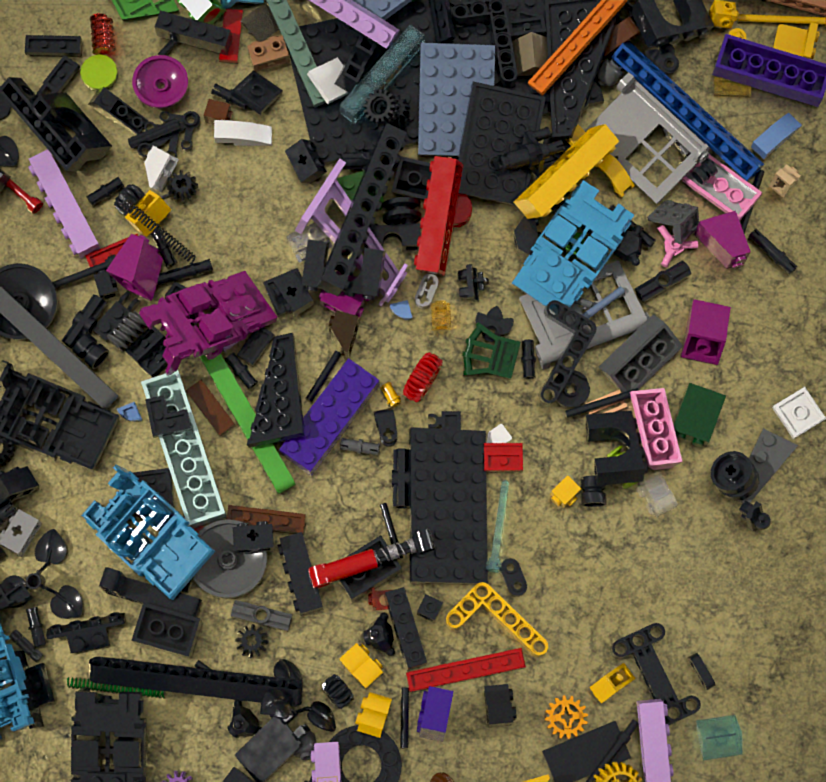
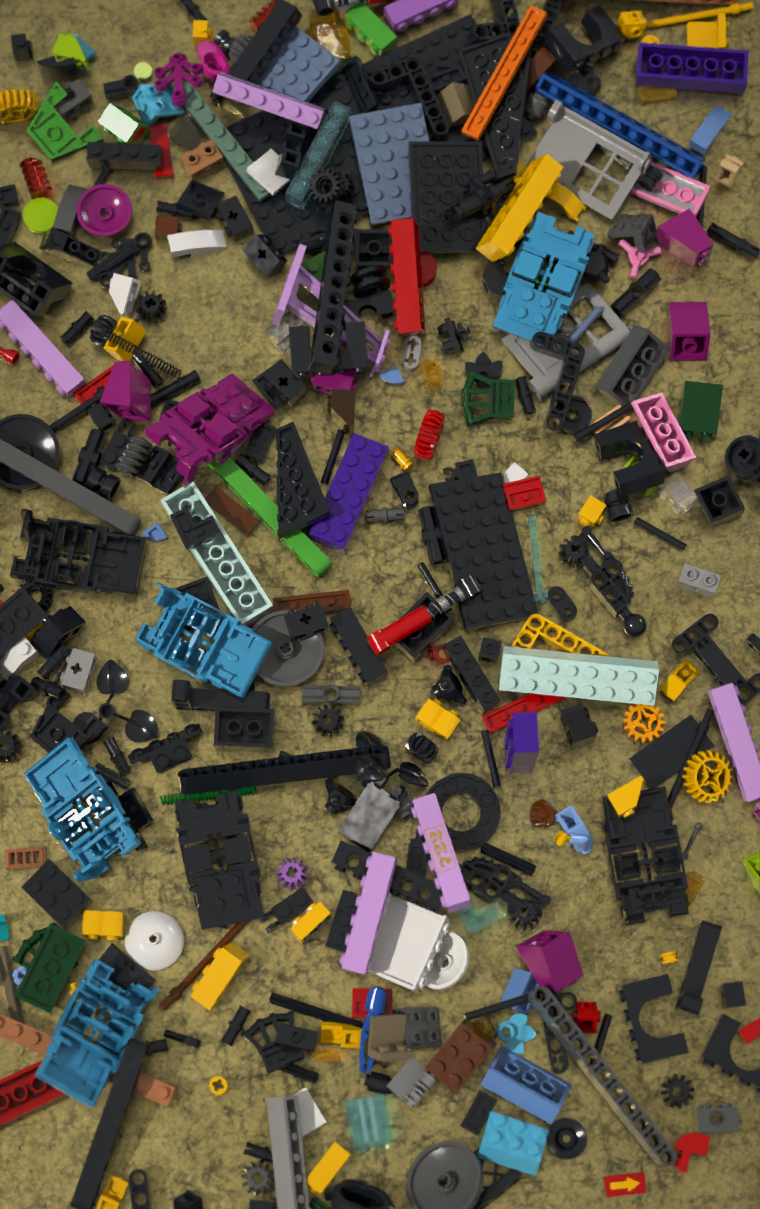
camera: 10 degrees left, 0 degrees up
yellow brick [355,692,392,738] -> none
none -> dark grey slope [53,184,87,237]
none -> black brick [215,195,254,242]
none -> light aqua brick [499,646,659,706]
none -> black arm [558,526,647,637]
none -> black bar [634,517,687,551]
none -> light grey brick [676,563,721,599]
none -> black slope [694,475,745,525]

